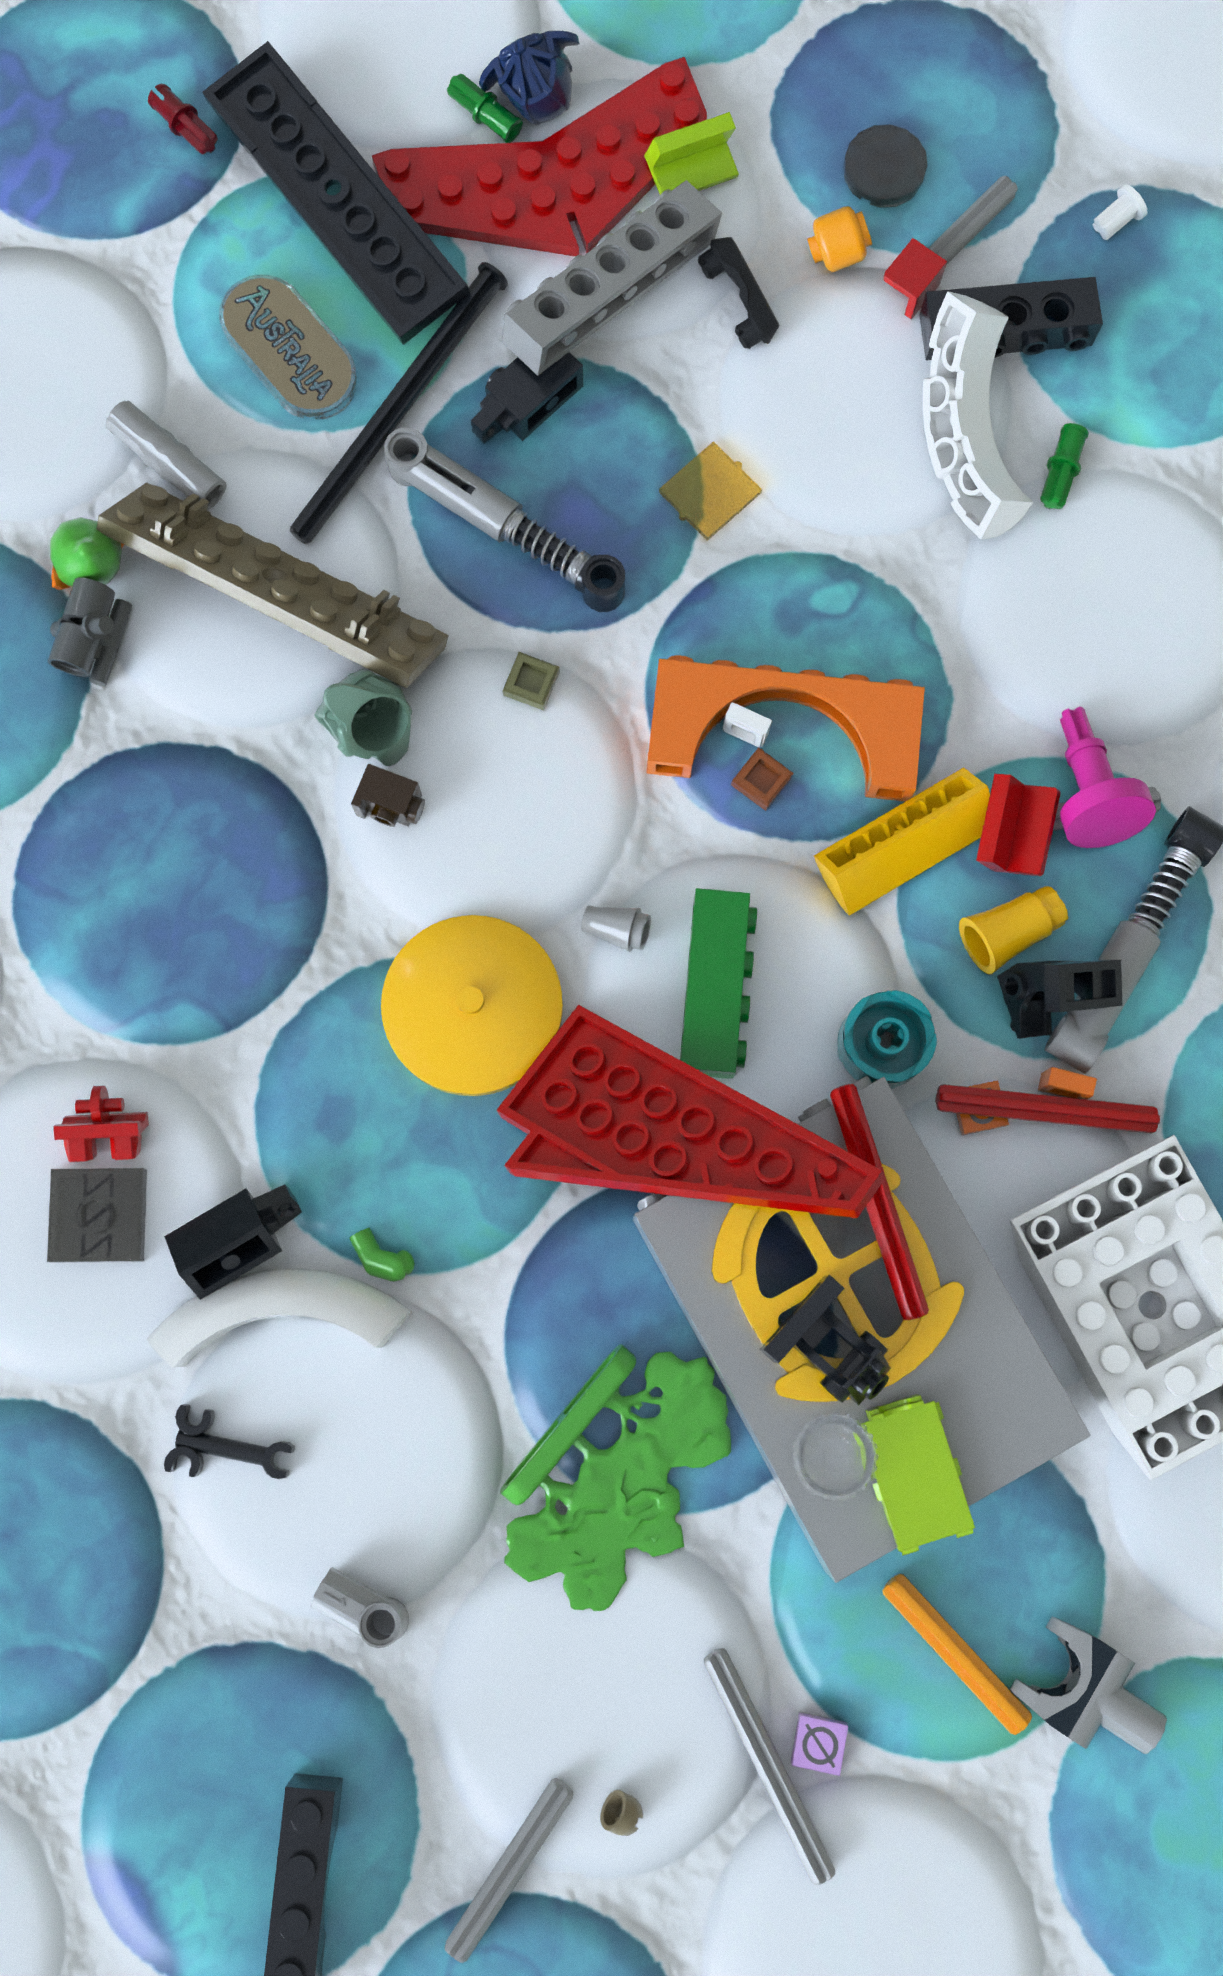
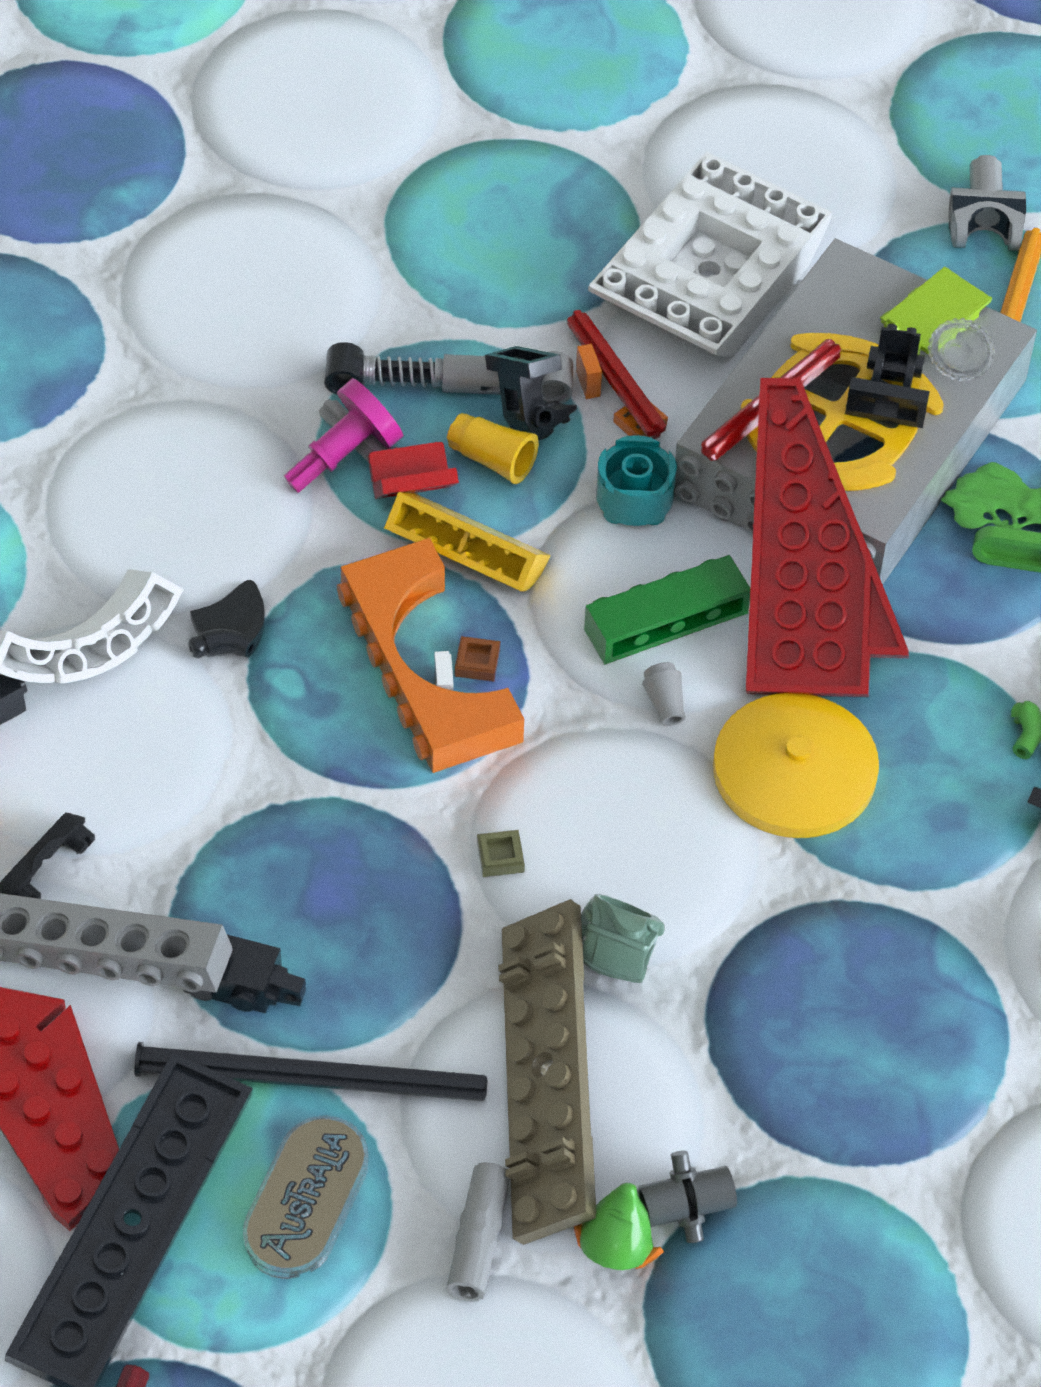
camera: 120 degrees left, 25 degrees down
dark brown brick [351,764,425,827] -> none
piece [384,427,625,612] -> none
clear yellow piece [659,441,762,541] -> none
green axle [1040,423,1089,509] -> none
none -> black arm [188,580,265,659]

